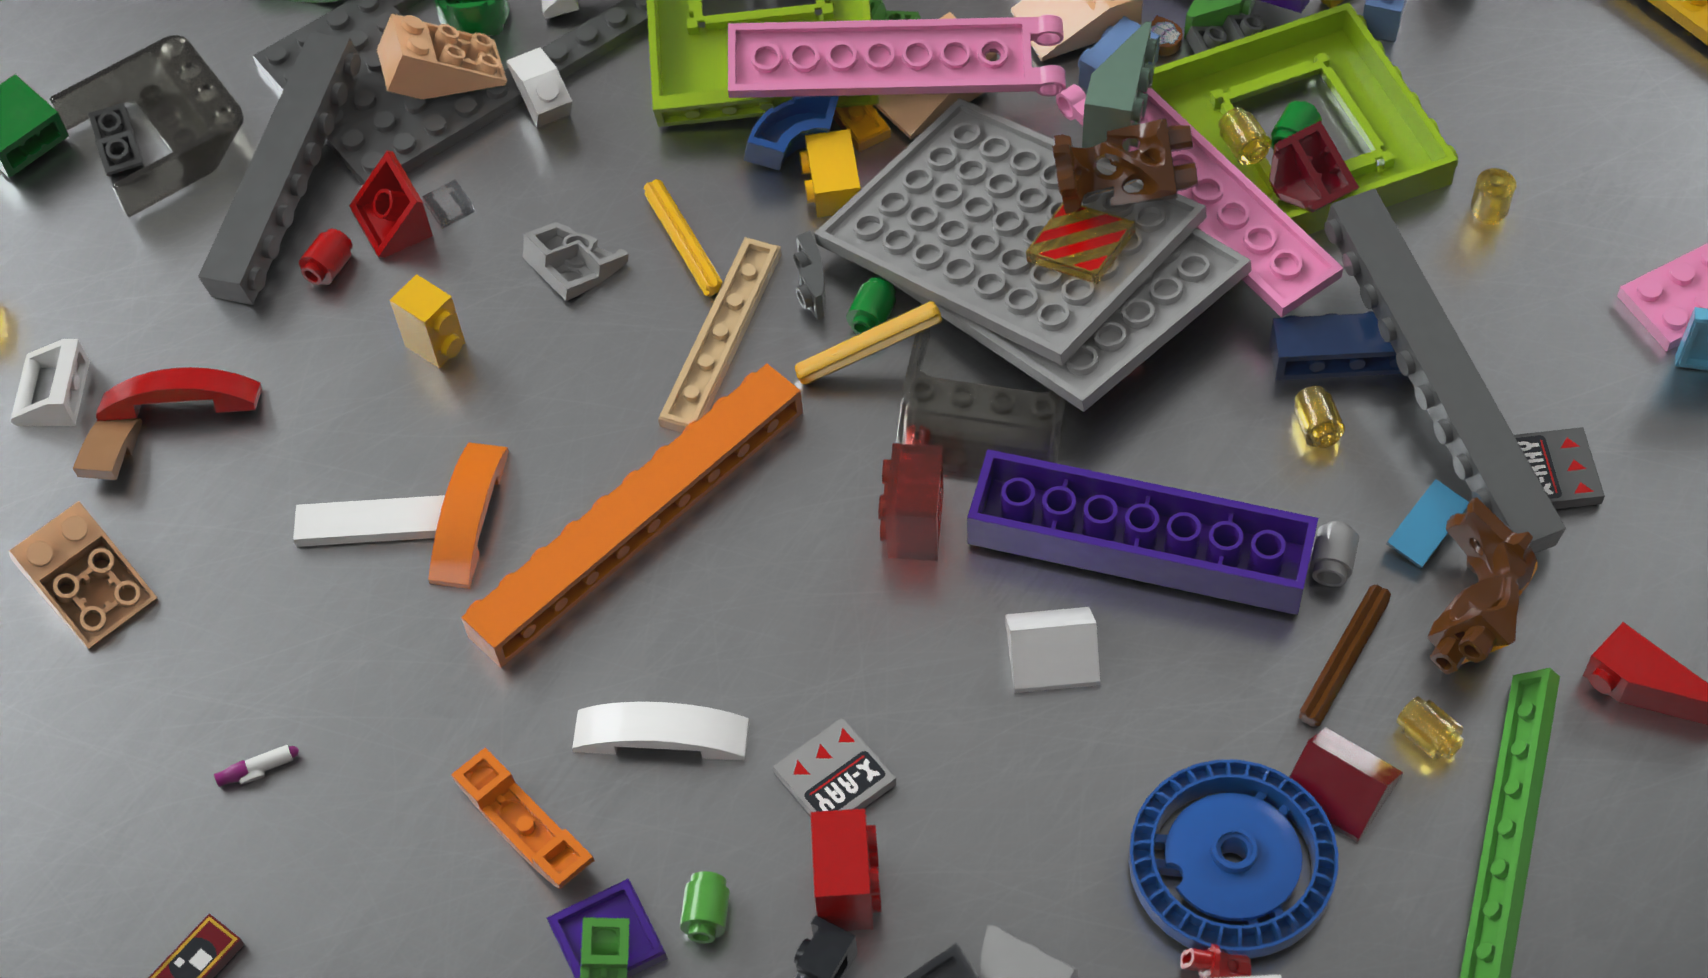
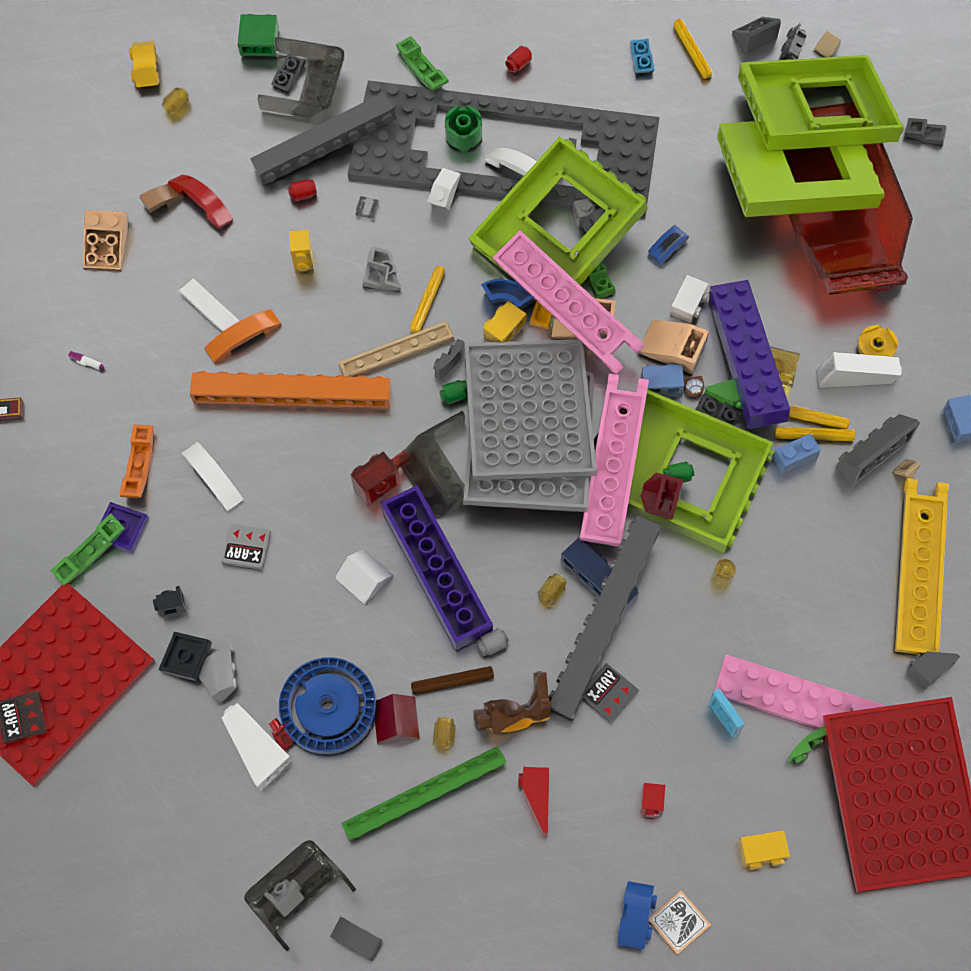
camera: 45 degrees right, 10 degrees up
white tile [10,339,90,426] -> none
red slope [349,150,433,258] -> none
light nougat slope [377,13,507,100] -> none
bright green brick [680,871,730,943] -> none
yellow axle [795,301,942,385] -> none
red brick [811,808,882,931] -> none
clear yellow tile [1026,203,1136,284] -> none
reddish brown hips [1052,119,1198,214] -> none
sand green slope [1082,21,1157,152] -> none
clear yellow brick [1218,108,1272,165] -> none
dark azure slope [1387,479,1469,569] -> none

